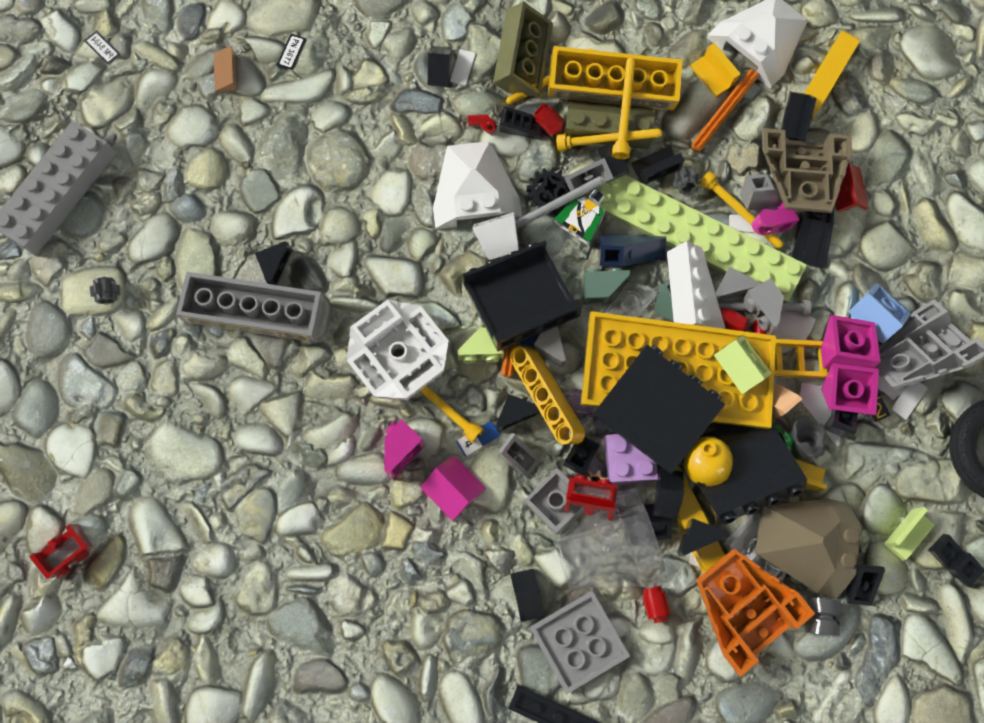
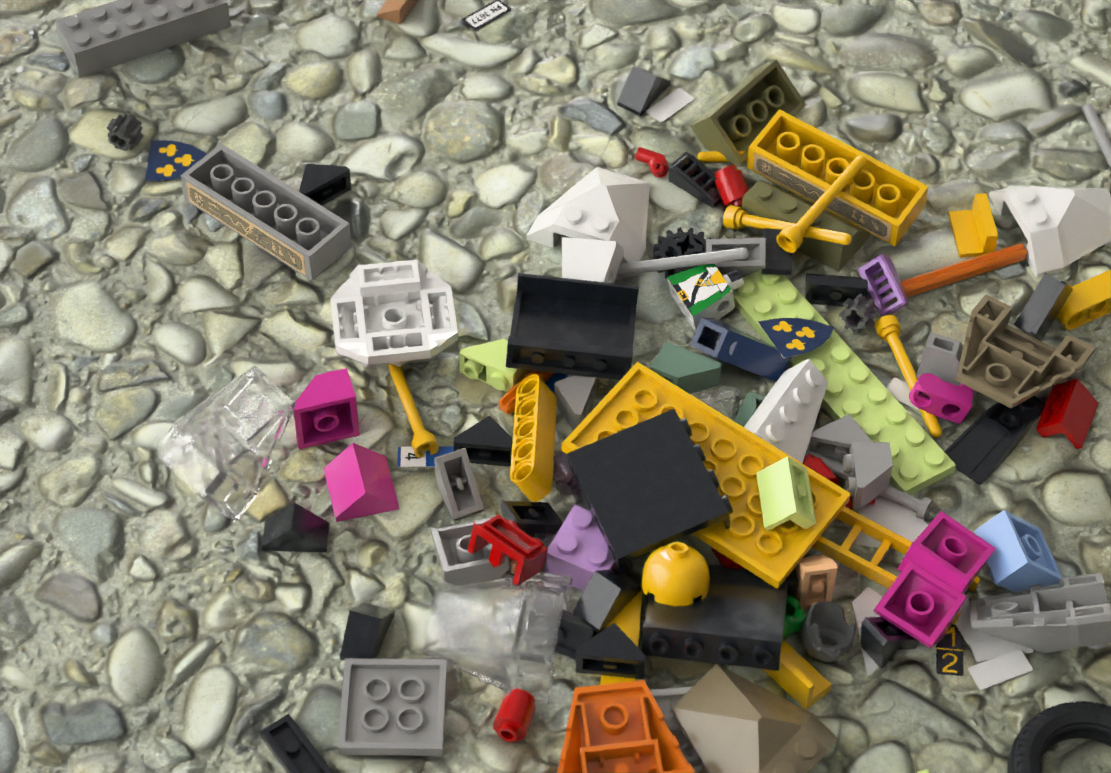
camera: 30 degrees right, 25 degrees down
none -> dark blue sticker [145,140,207,181]
none -> clear wedge [156,366,296,522]
none -> black slope [261,502,330,553]
none -> dark blue sticker [758,318,834,358]
none -> medium lavender slope [858,254,909,317]

